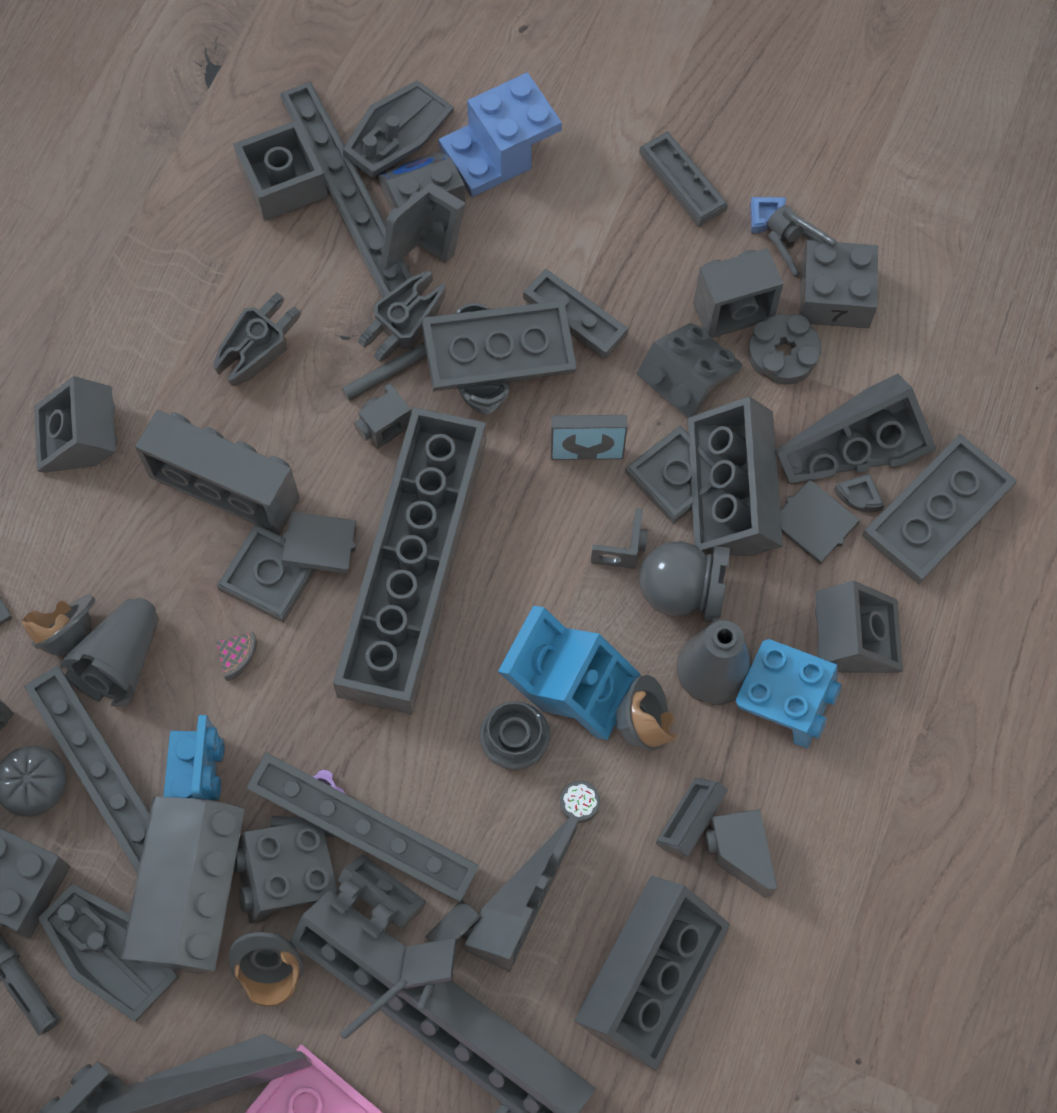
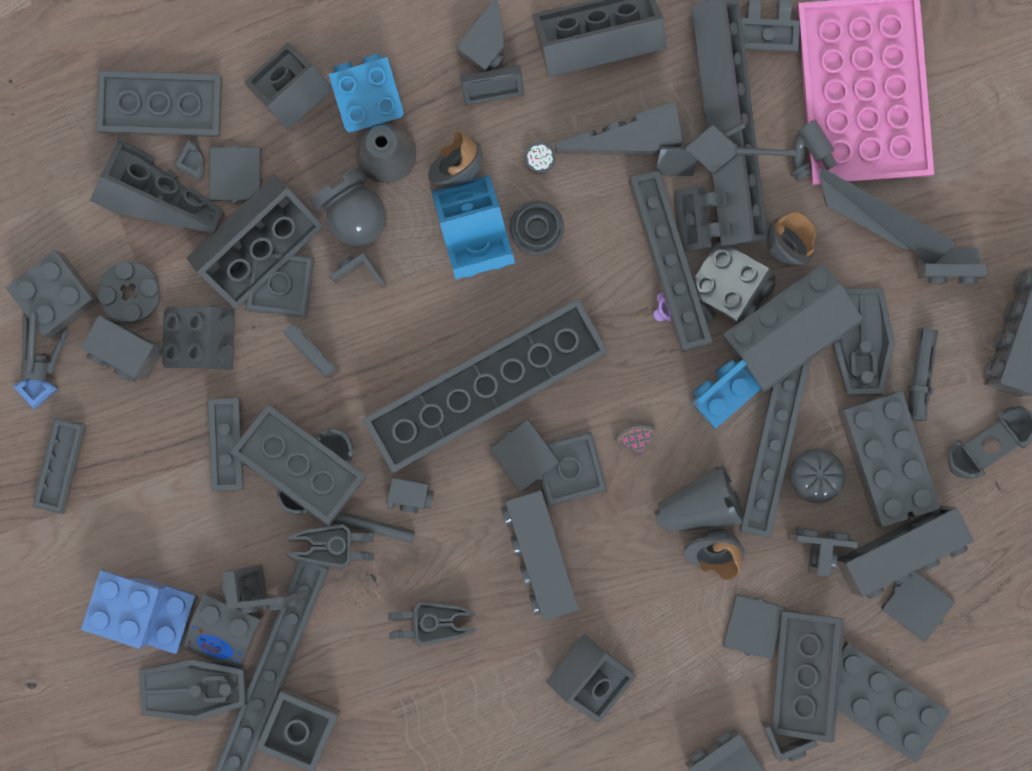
camera: 140 degrees left, 20 degrees up
none -> dark grey plant [790,119,837,181]

